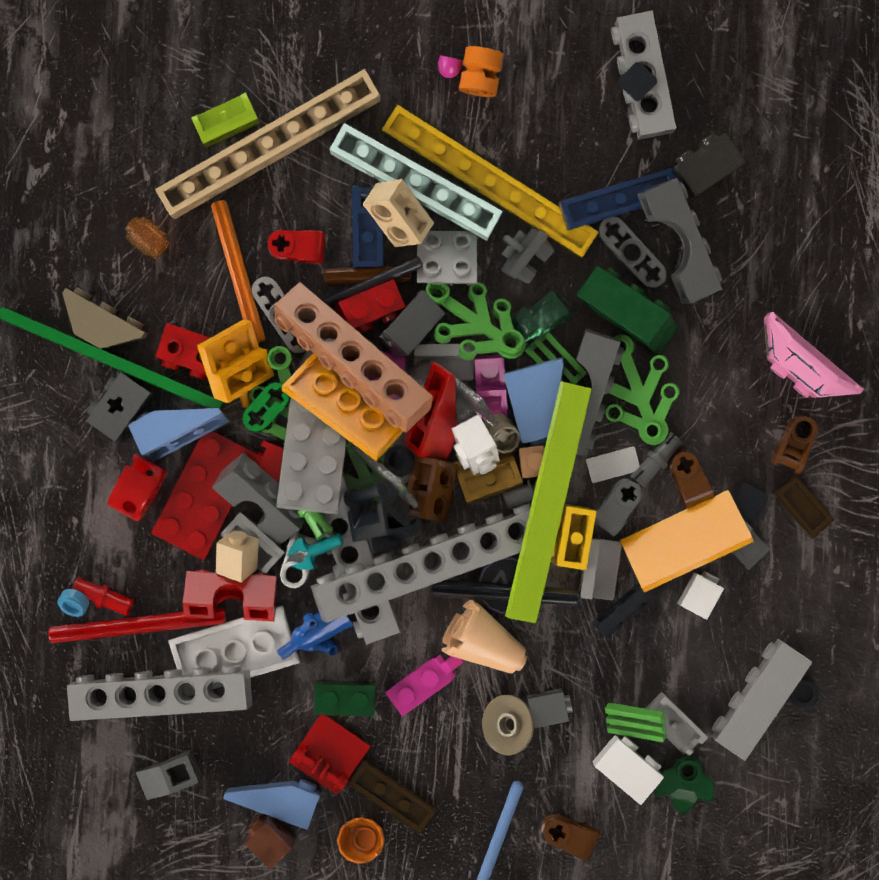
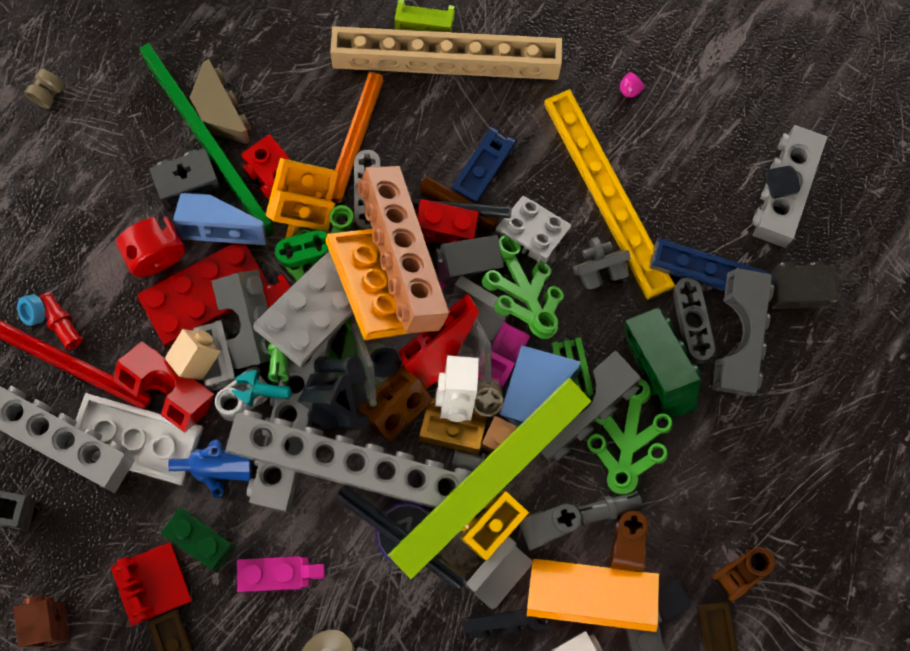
camera: 30 degrees right, 15 degrees down
clear orange brick [125,216,170,259] -> none
medium blue slope [223,779,321,830] -> none
red piece [268,230,326,264] -> none
light aqua brick [329,123,503,241] -> none
tan brick [363,179,434,247] -> none
light nougat cone [442,600,527,674] -> none
orange wheel [459,46,503,97] -> none
clear green slope [511,290,572,346] -> none
white sticker [586,446,640,483] -> none
bright pink wedge [764,312,864,398] -> none

